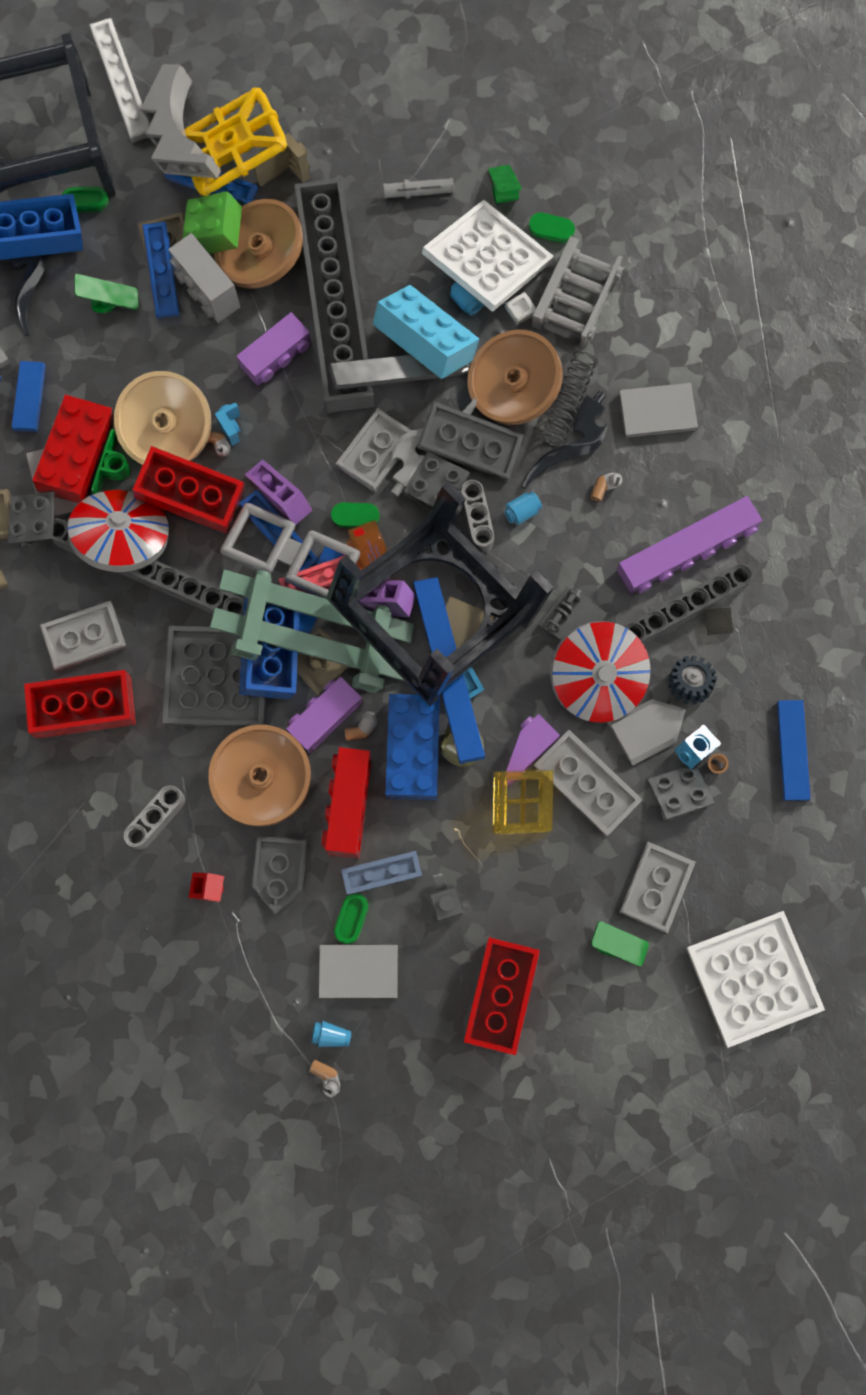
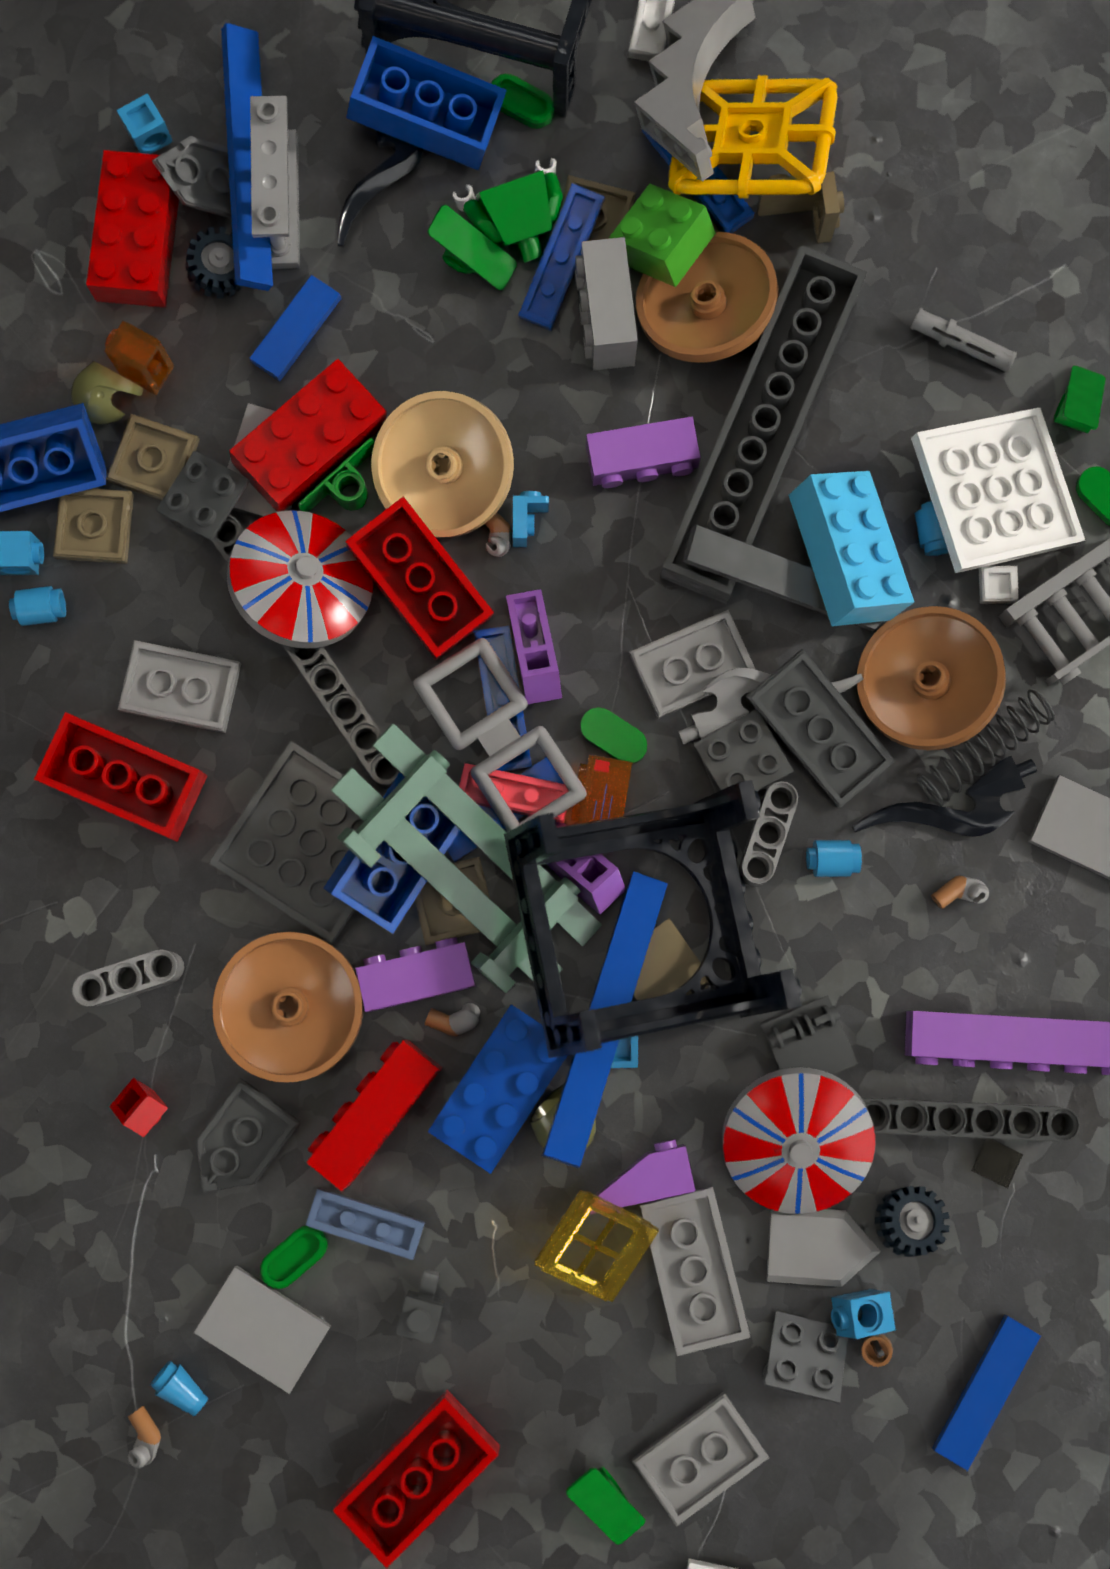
camera: 30 degrees right, 5 degrees up
none -> green torso [453,158,563,263]

